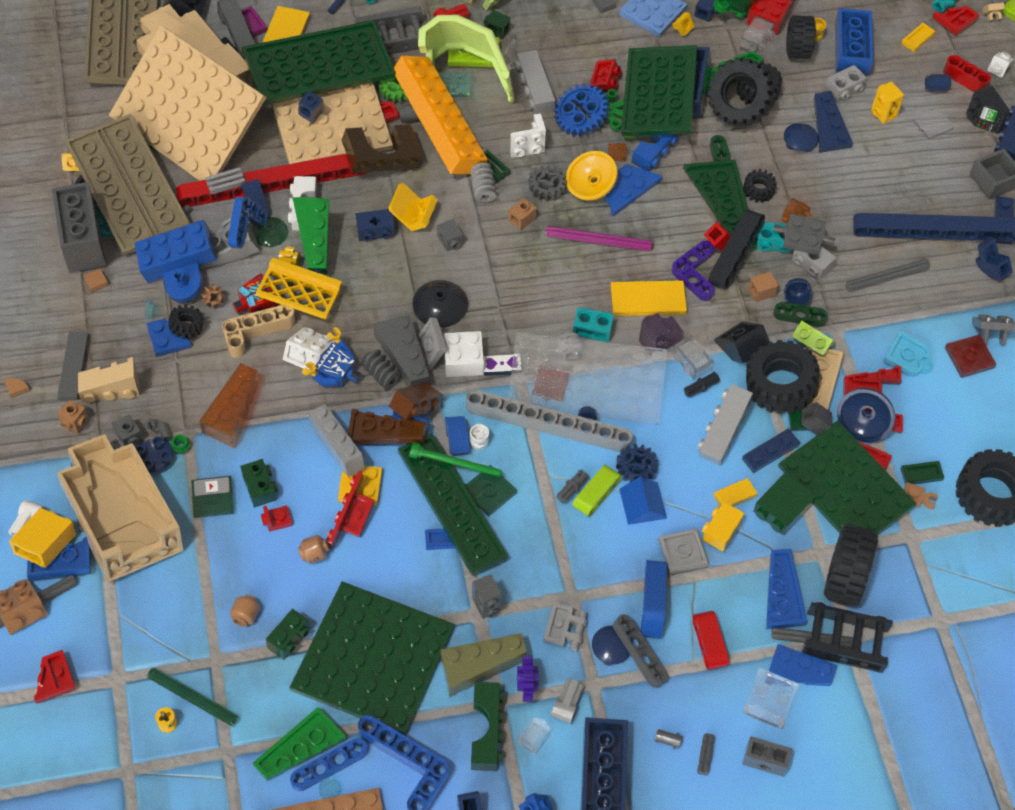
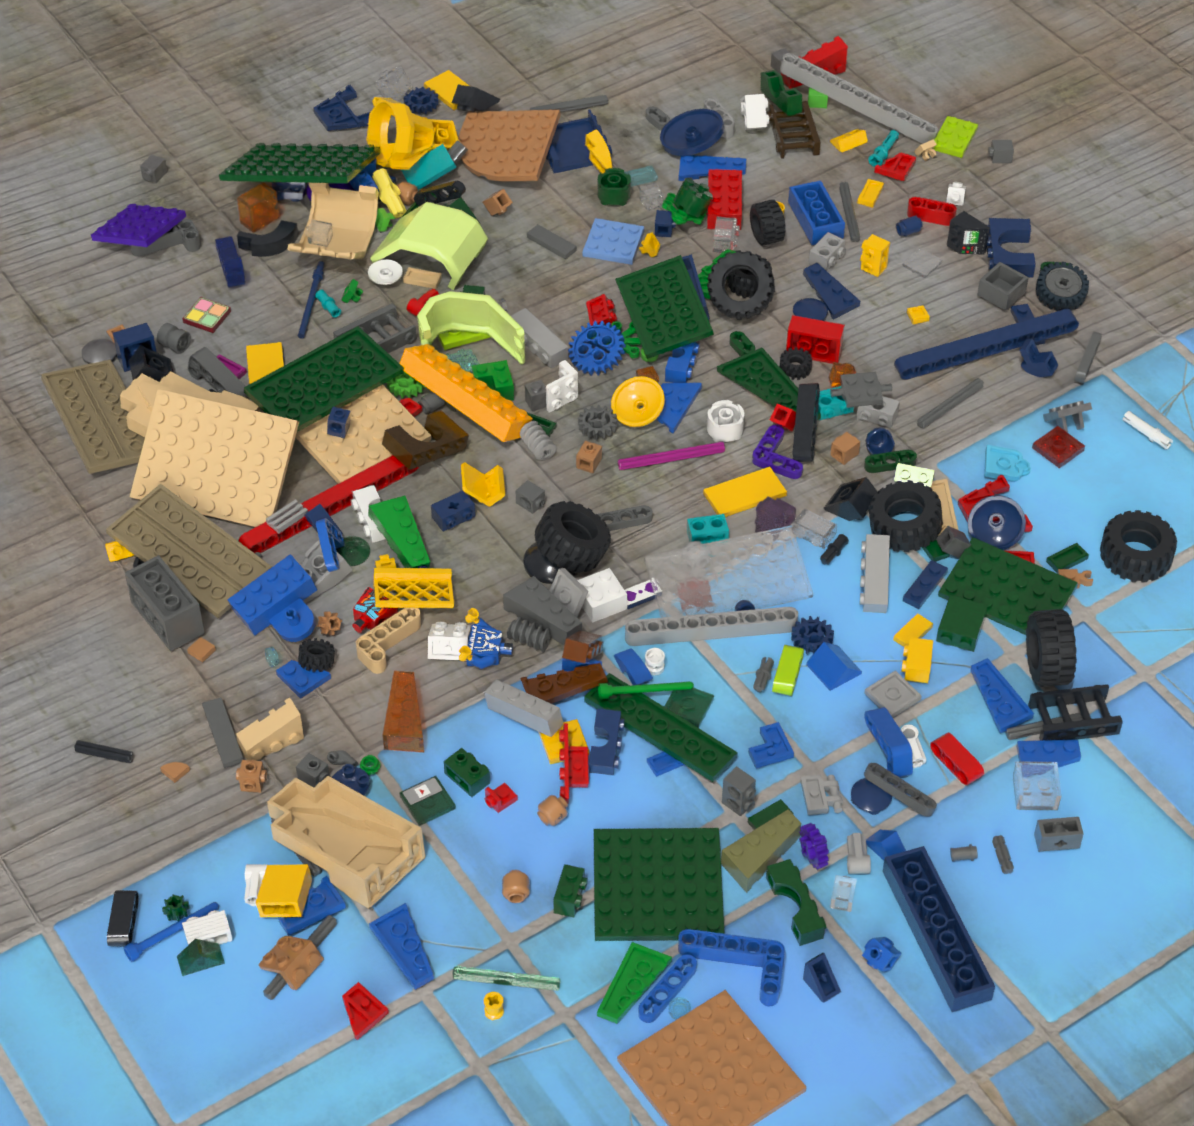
camera: 20 degrees left, 10 degrees down
none -> blue wing [369,903,434,990]
none -> green brick [471,360,514,401]
none -> flat silver brick [525,380,547,412]
none -> black tyre [534,501,611,573]
none -> dark blue arch [589,709,625,775]
none -> dark grey beam [598,505,653,531]
none -> white brick [707,400,744,442]
none -> dark green tile [747,799,794,830]
none -> blue plate [748,722,794,769]
none -> red brick [786,315,845,365]
none -> dark grey axle [839,182,860,242]
none -> blue slope [866,829,906,861]
none -> white piece [901,725,927,768]
none -> yellow tile [907,305,930,324]

